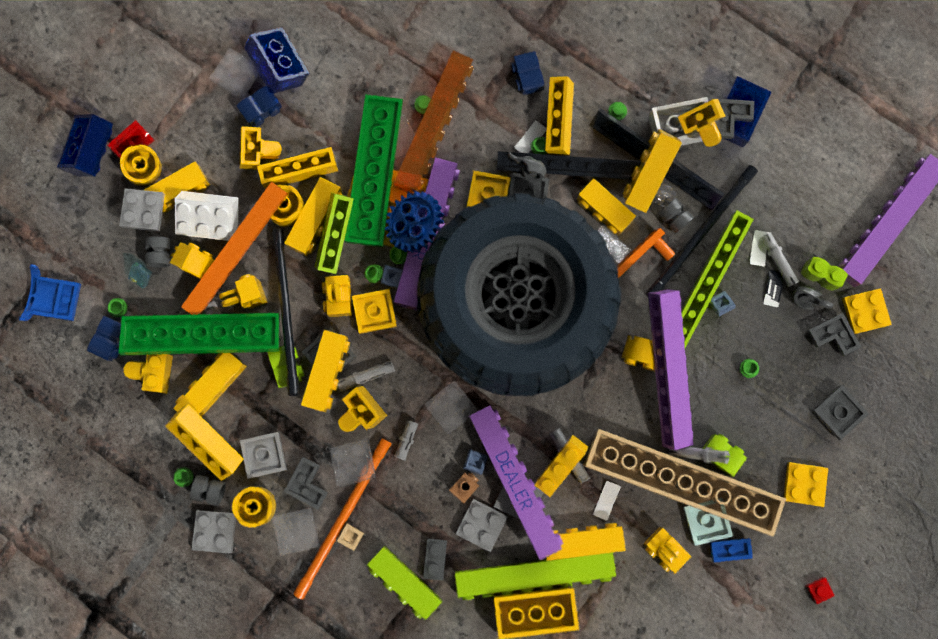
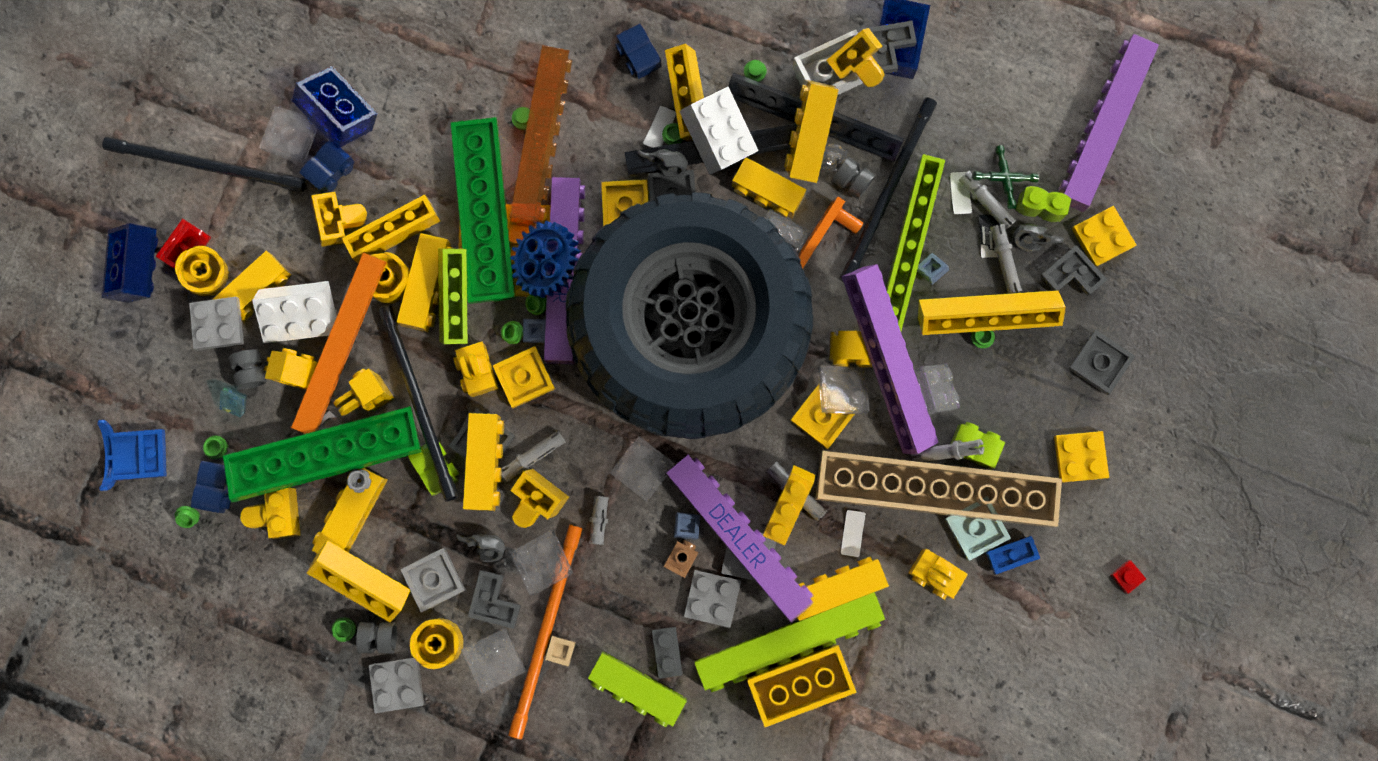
camera: 10 degrees left, 0 degrees up
none -> black piece [102,137,306,192]
none -> bright green plate [175,506,200,528]
none -> light grey plate [347,469,371,493]
none -> dark grey piece [456,533,506,562]
none -> white brick [679,87,758,175]
none -> yellow plate [790,383,856,449]
none -> clear plate [818,365,870,414]
none -> clear plate [915,364,961,415]
none -> yellow brick [918,291,1066,335]
none -> dark green piece [972,145,1039,209]
none -> light grey pin [990,224,1022,294]

